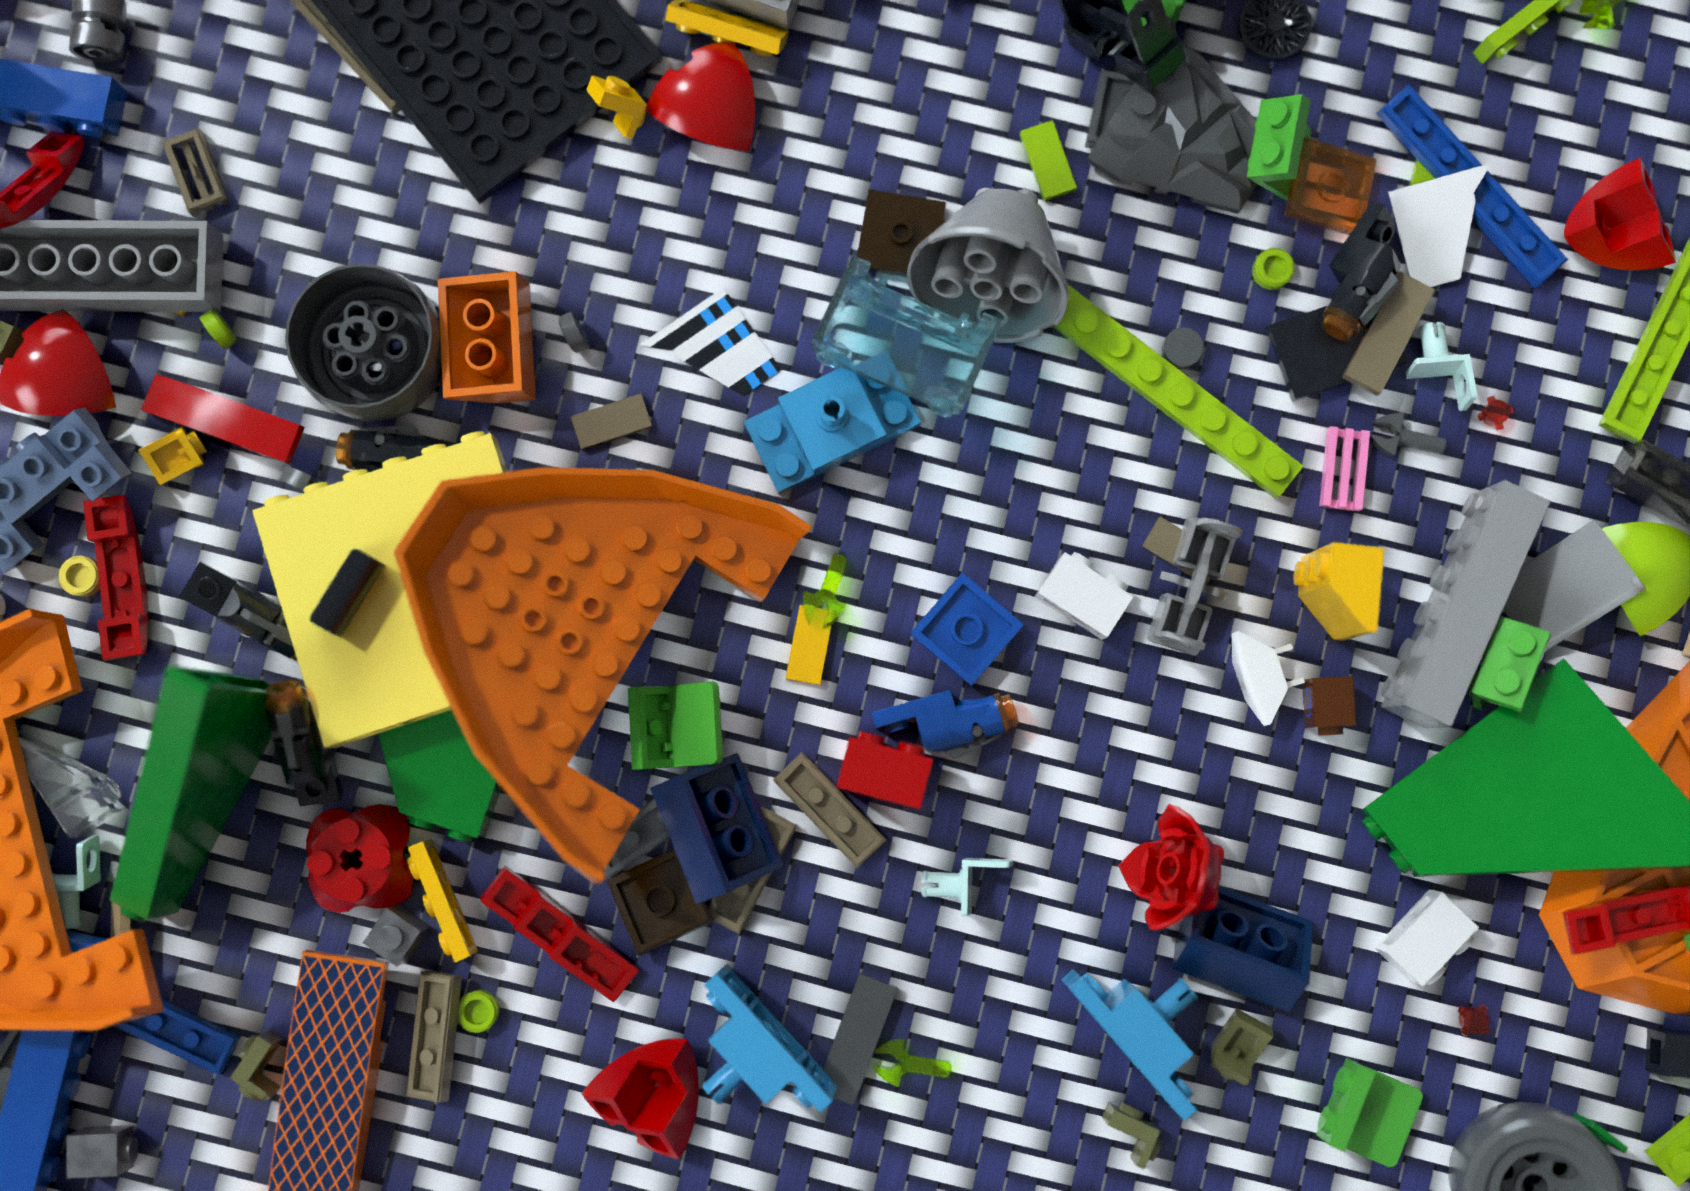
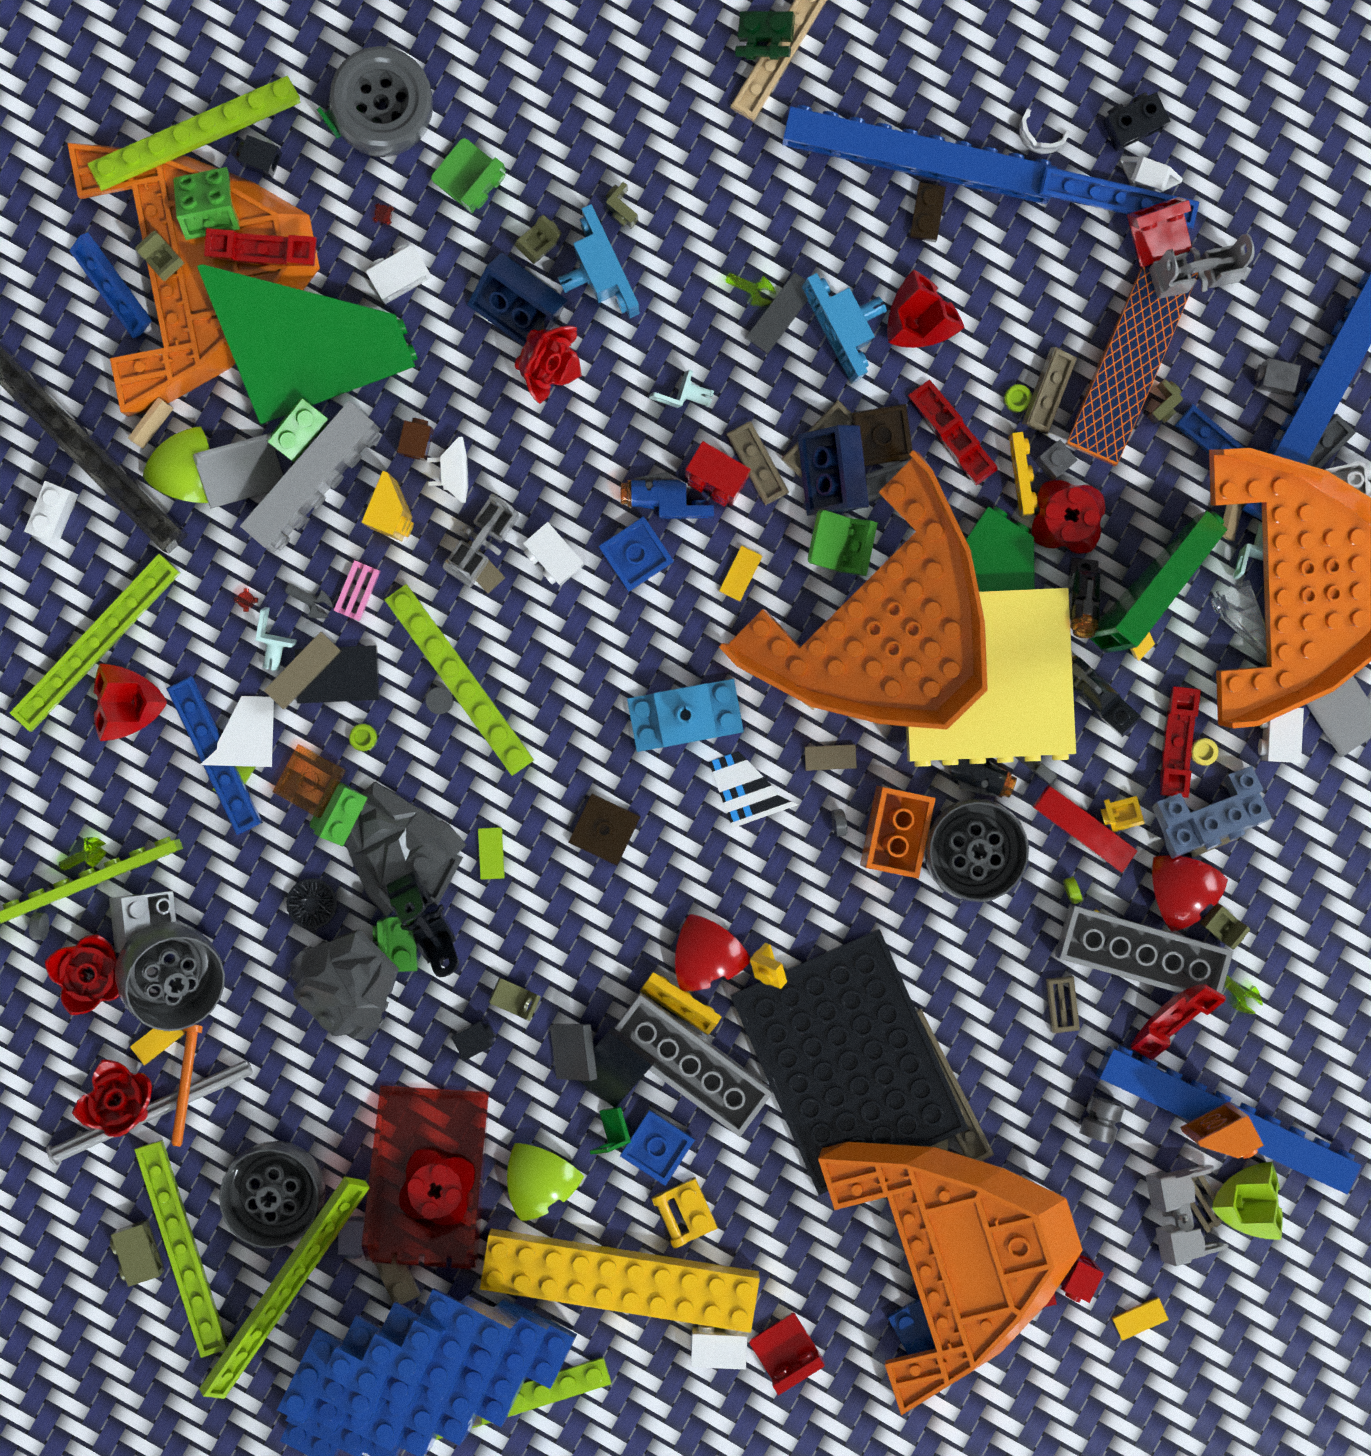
camera: 160 degrees left, 5 degrees up
black brick [309,548,385,637] -> none
clear neon green bar [803,554,848,629] -> none
clear light blue windscreen [812,255,1003,417] -> none
light grey cone [907,188,1069,343] -> none
black plate [1321,201,1401,341] -> none

